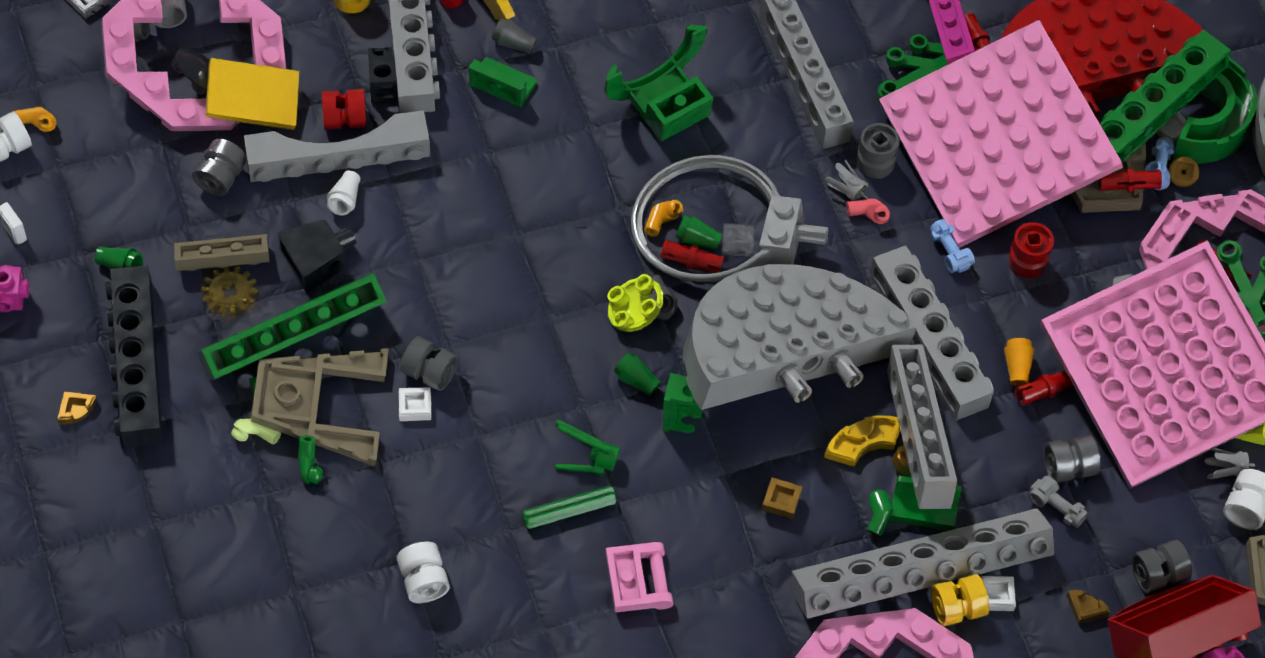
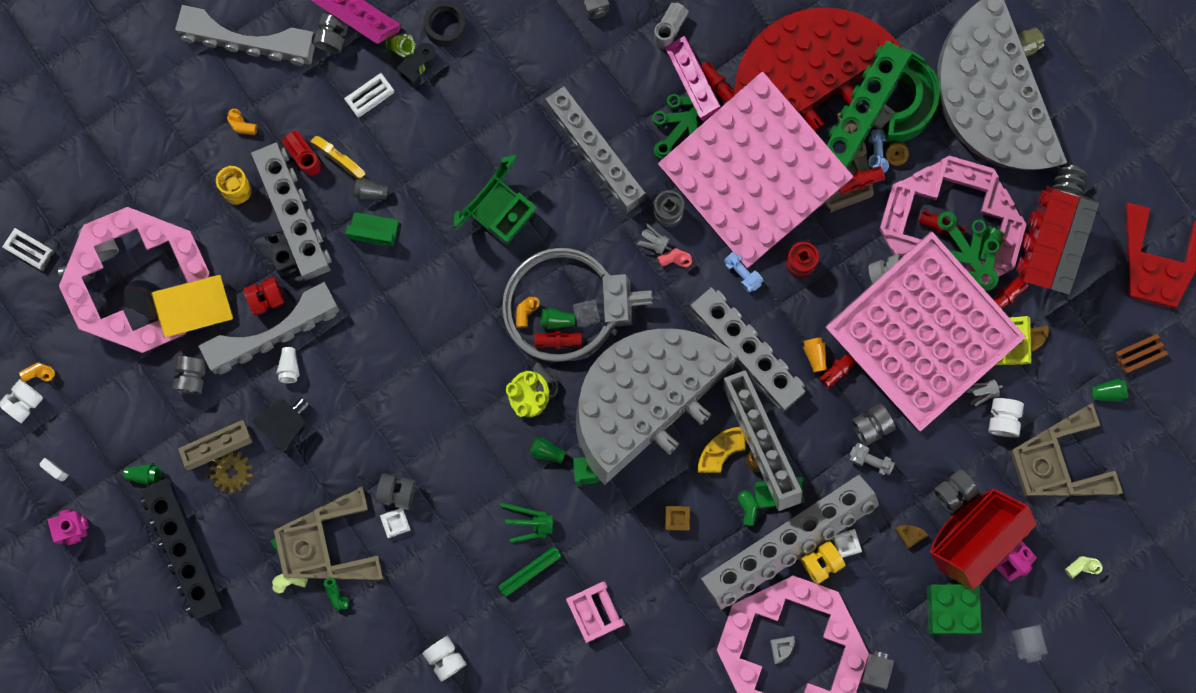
camera: 10 degrees left, 20 degrees up
pearl gold tile [57,392,97,425] -> none
green brick [196,273,387,380] -> none

